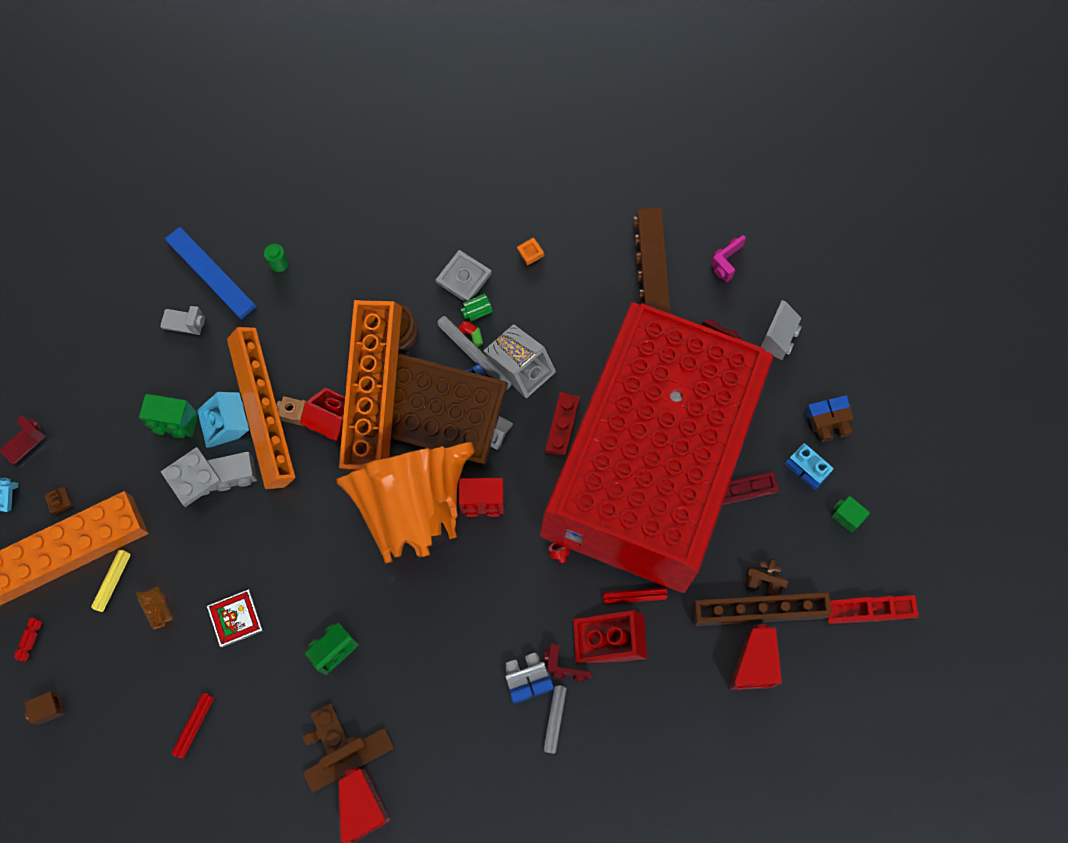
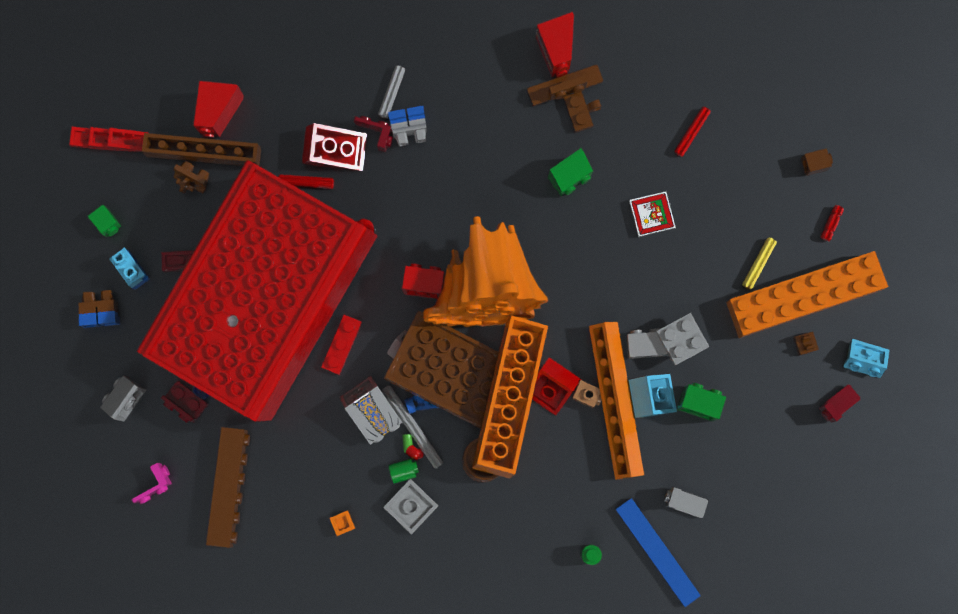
camera: 175 degrees left, 10 degrees up
clear orange hips [136,586,173,629] -> none

